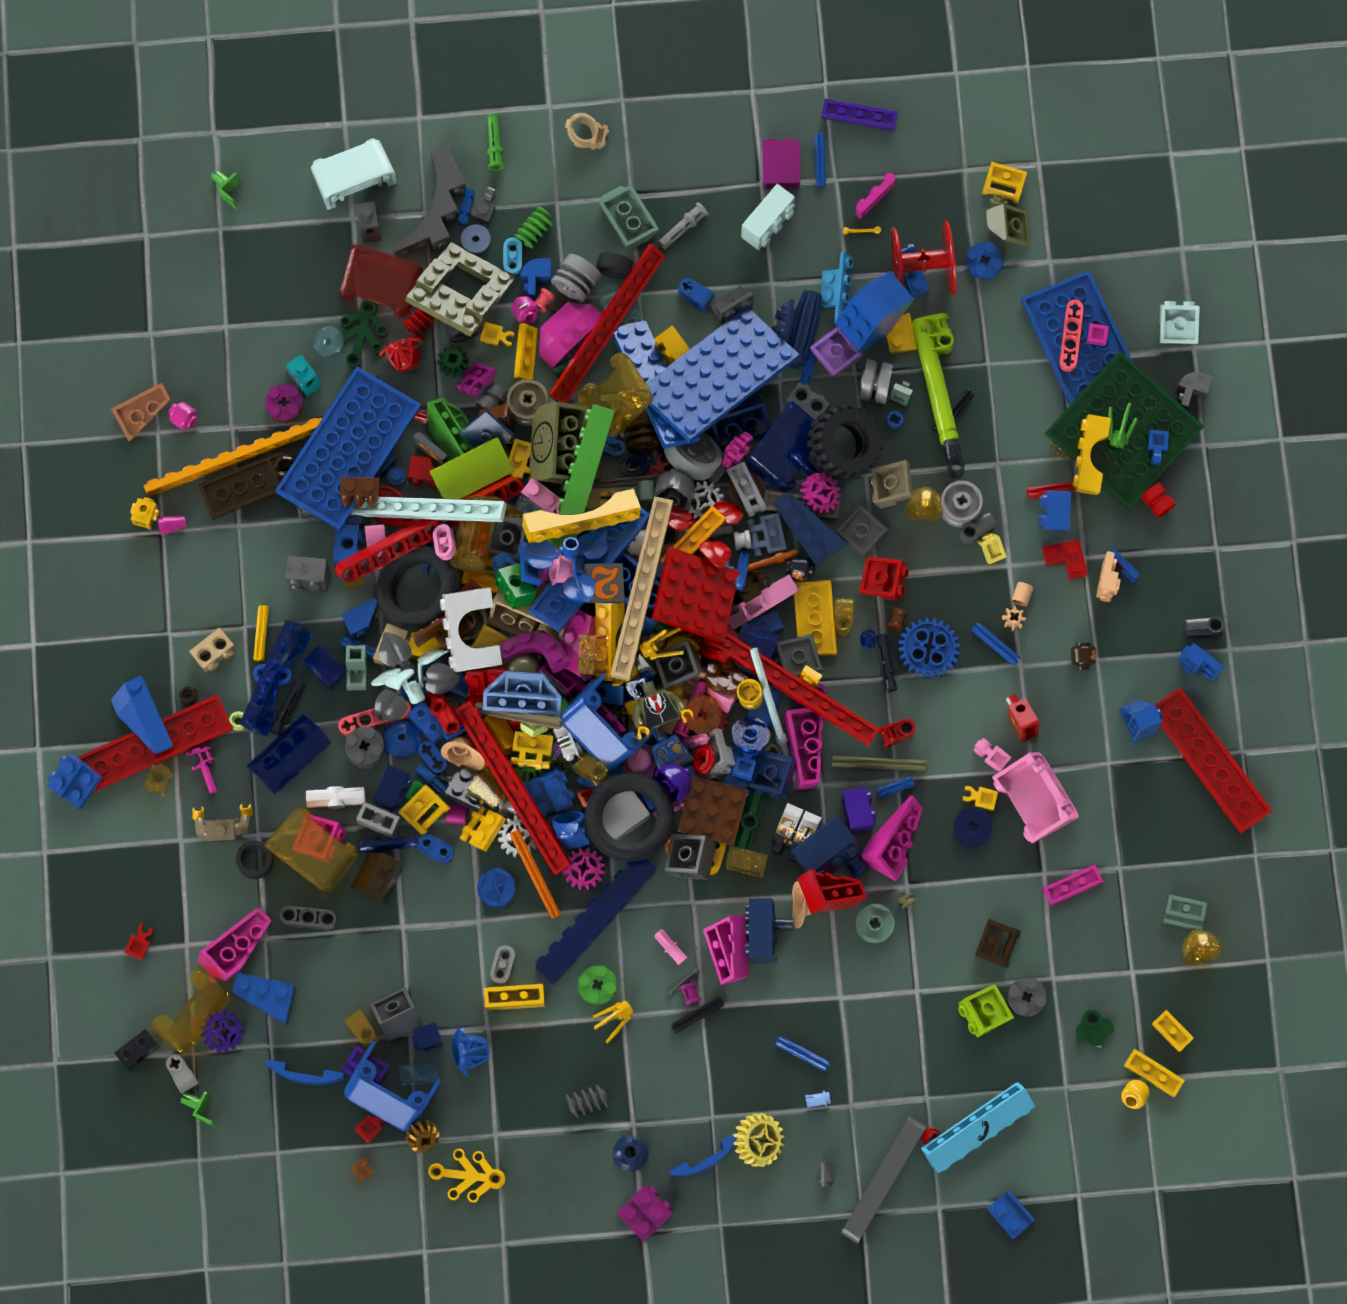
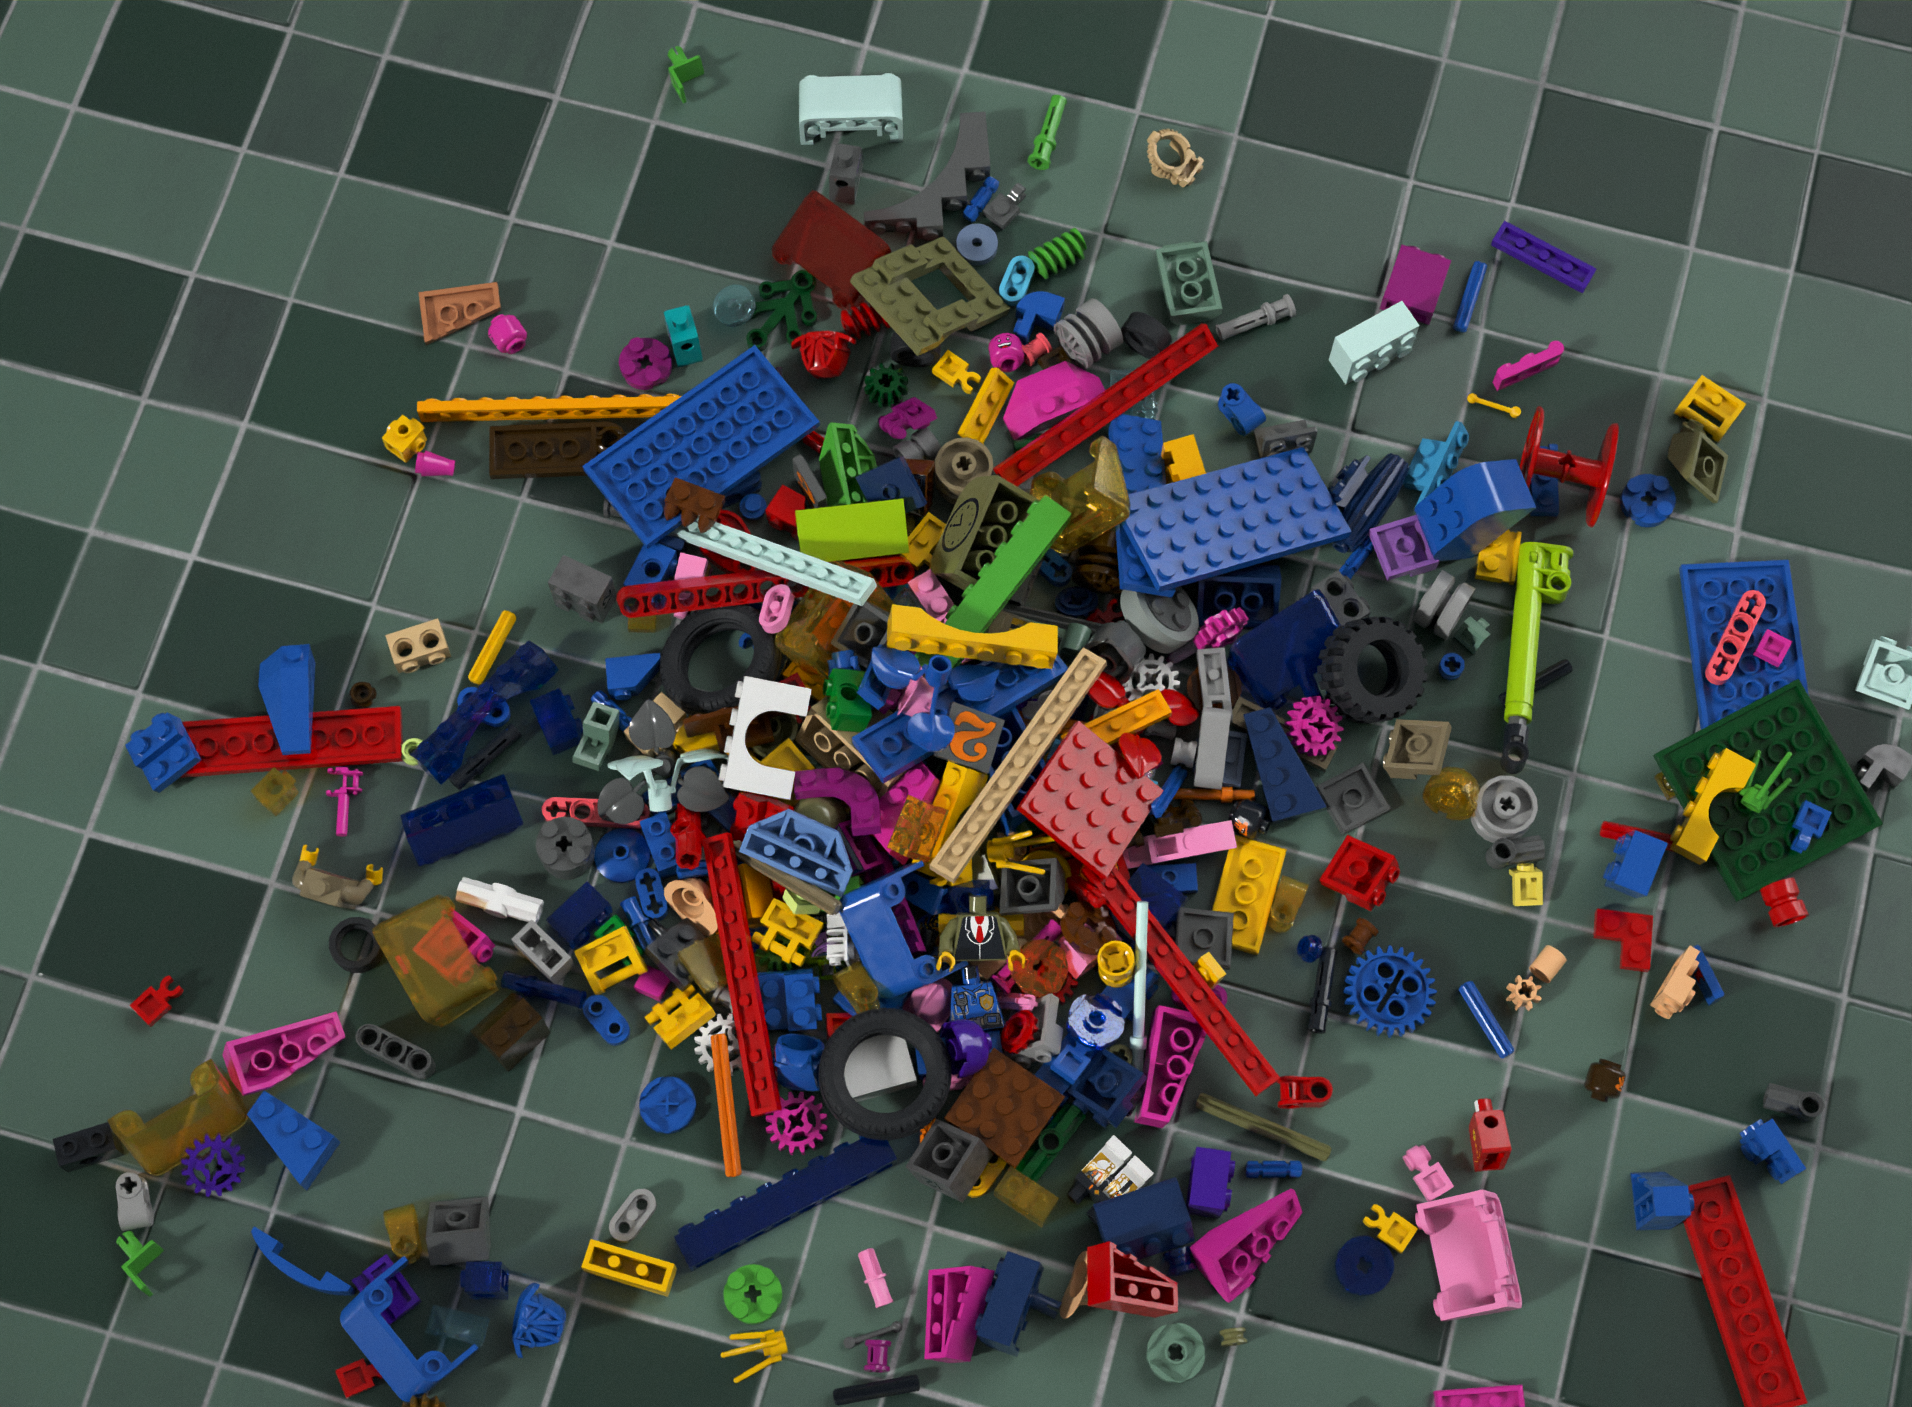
camera: 20 degrees right, 5 degrees down
none -> light grey beam [1193,707,1231,790]

